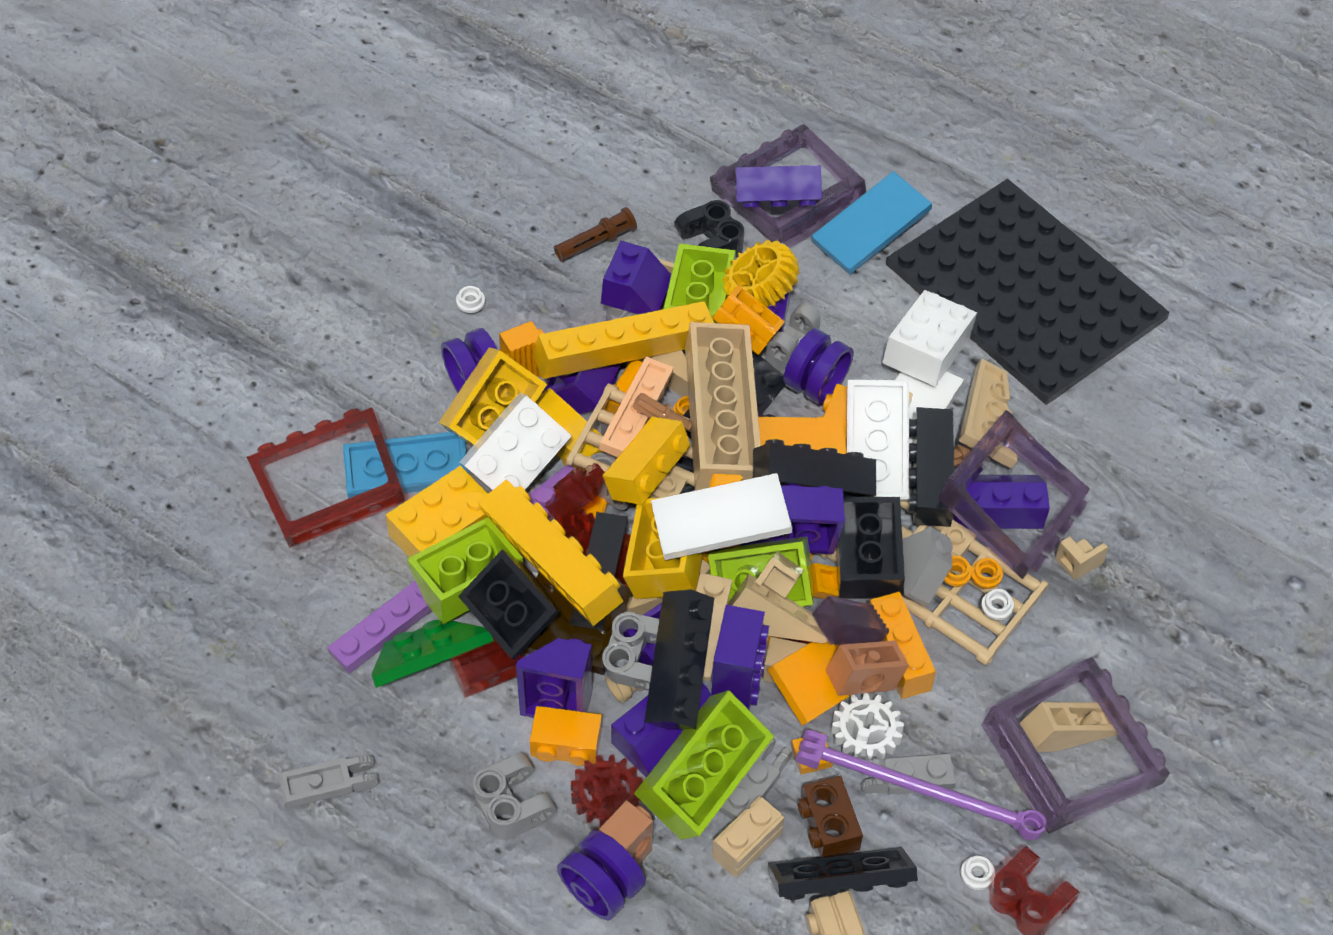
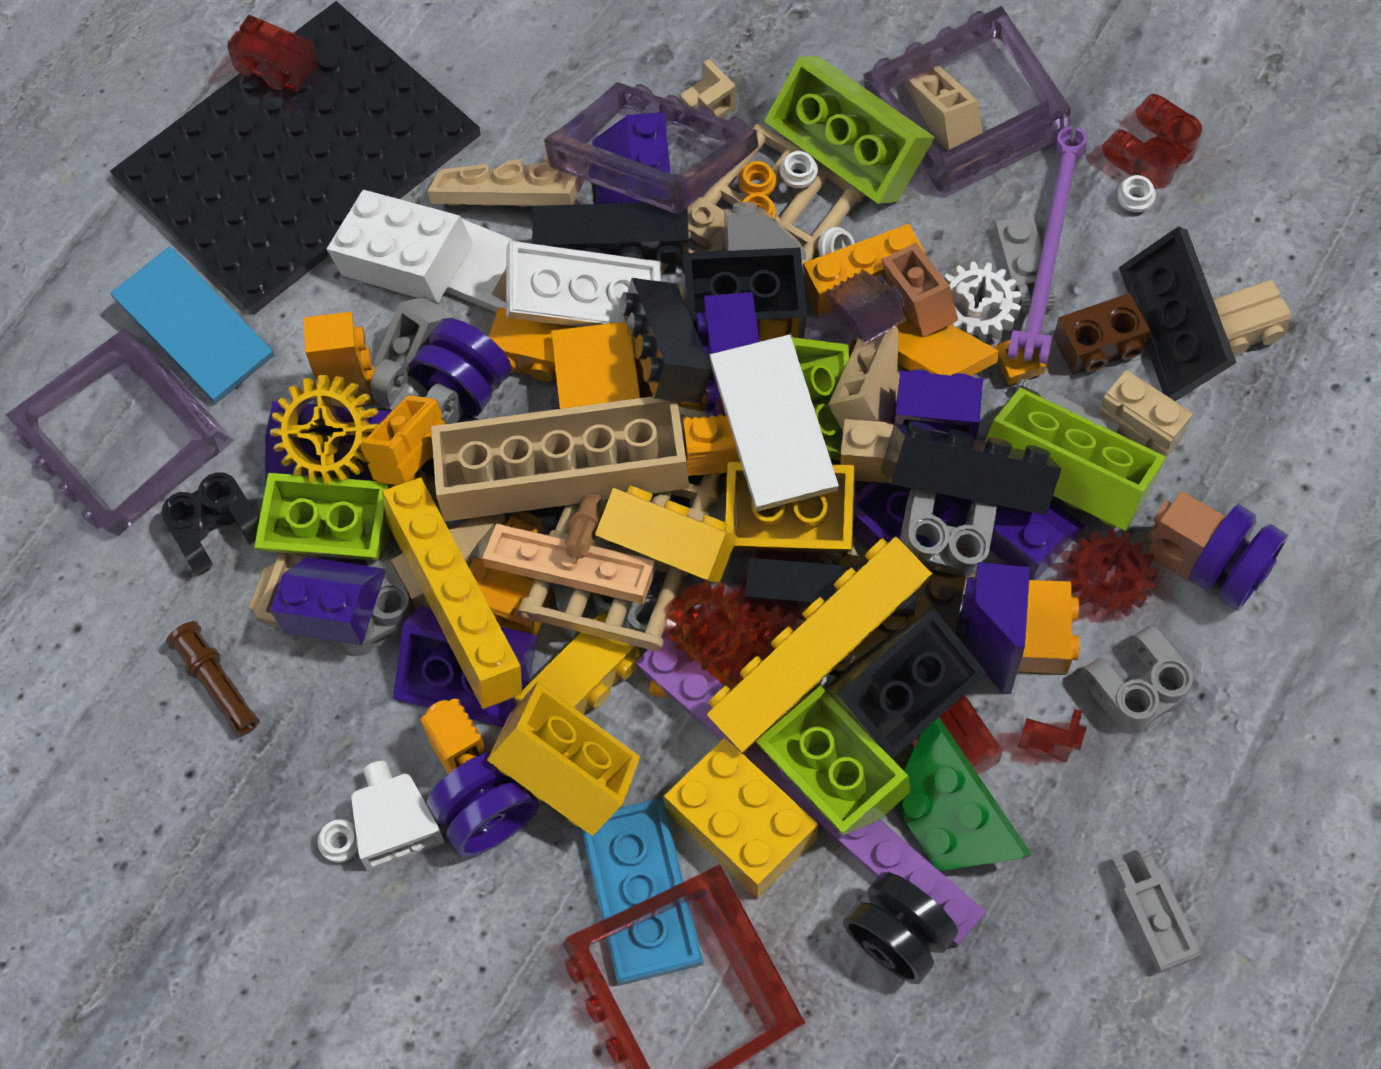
camera: 90 degrees left, 10 degrees up
white brick [459,393,572,490] -> none
dark purple slope [736,165,822,207] -> none
tan panel [755,552,804,598] -> none
none -> clear red brick [227,15,318,92]
none -> light orange brick [303,311,376,407]
none -> white torso [351,761,445,871]
none -> light grey slope [373,297,454,379]
none -> lime brick [764,56,935,204]
none -> white plate [818,227,855,256]
none -> black wheel [843,872,959,984]
none -> clear red bracket [1017,709,1087,762]

